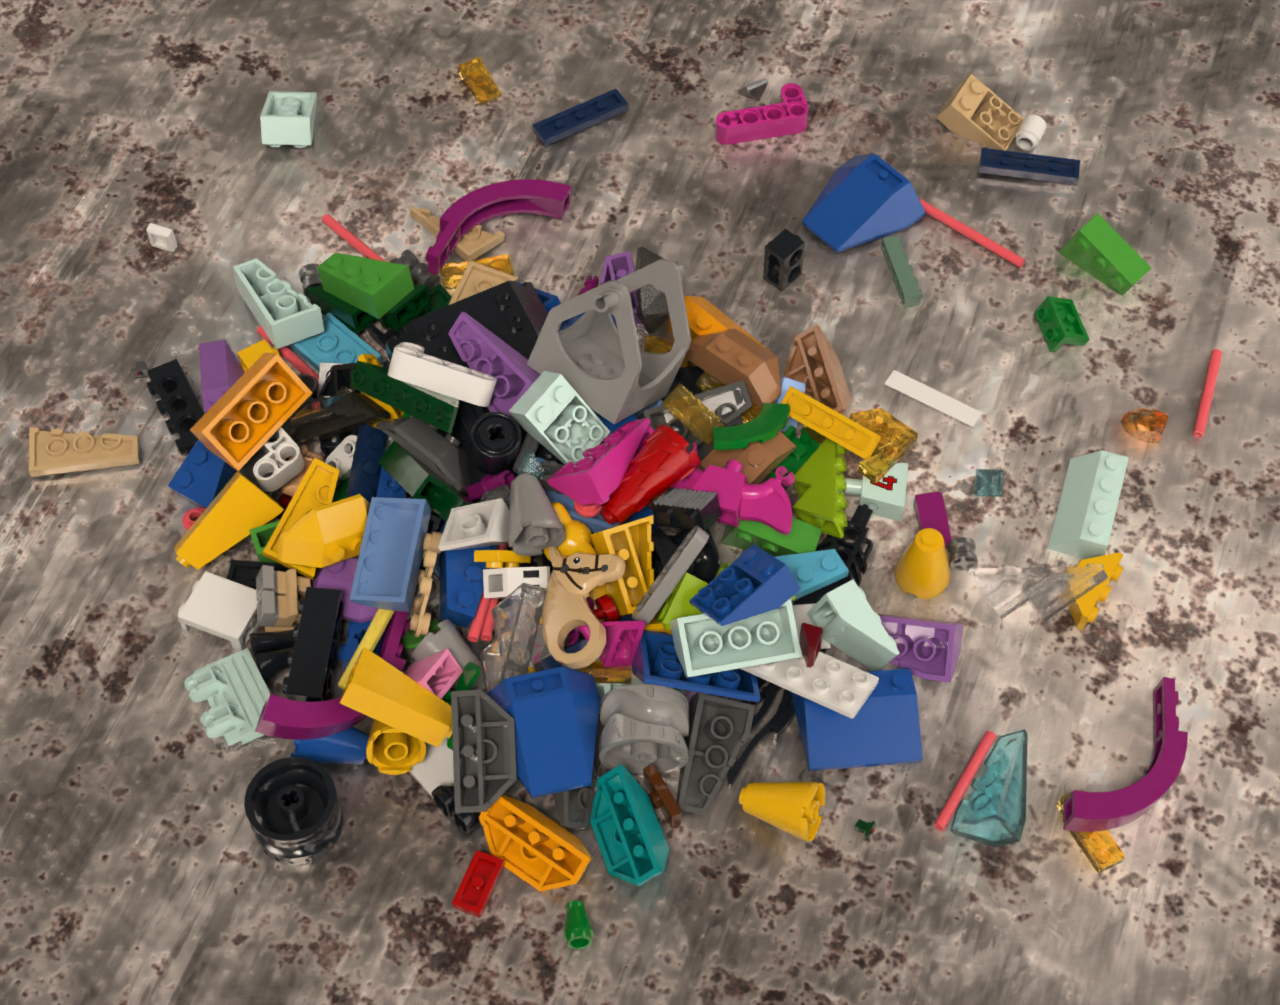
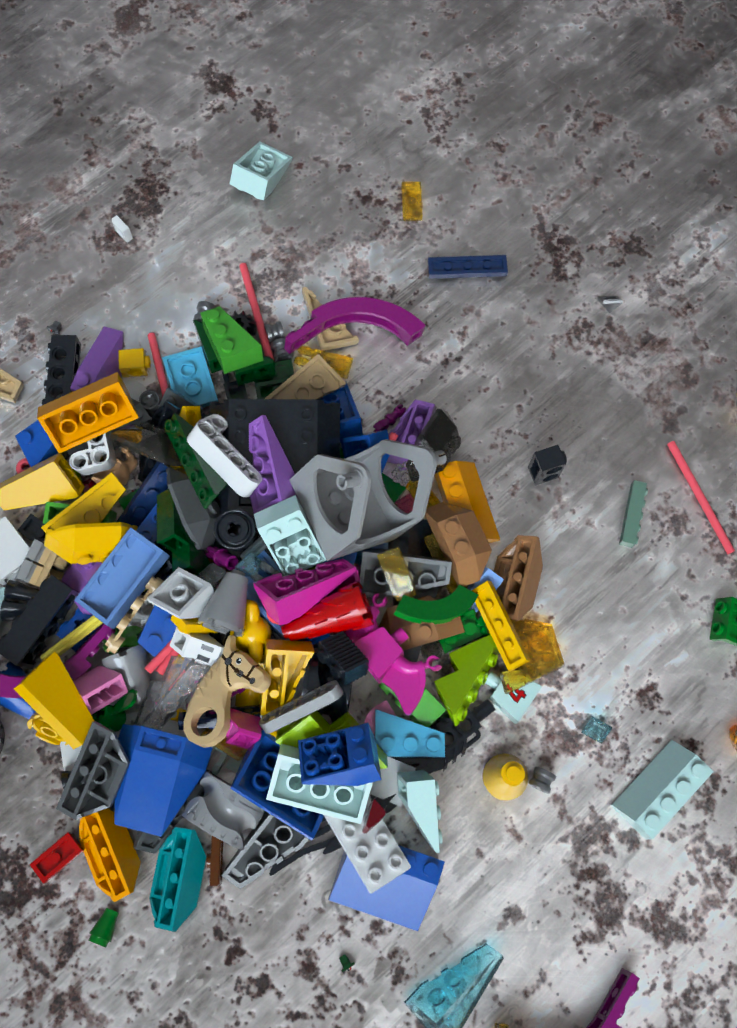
camera: 25 degrees right, 15 degrees up
light aqua wedge [233,258,325,349] -> none
white plate [325,435,358,480] -> none
red tile [592,594,619,621] -> none
dark pink beam [715,83,808,145] -> none
yellow cone [739,781,825,841] -> none
blue wedge [802,153,926,253] -> none
medium lavender wedge [878,614,964,682] -> none
white sticker [884,370,983,427] -> none
magenta slope [913,492,952,549] -> none
coral piece [934,731,996,831] -> none
clear slope [966,563,1108,622] -> none
yellow slope [1064,552,1124,631] -> none

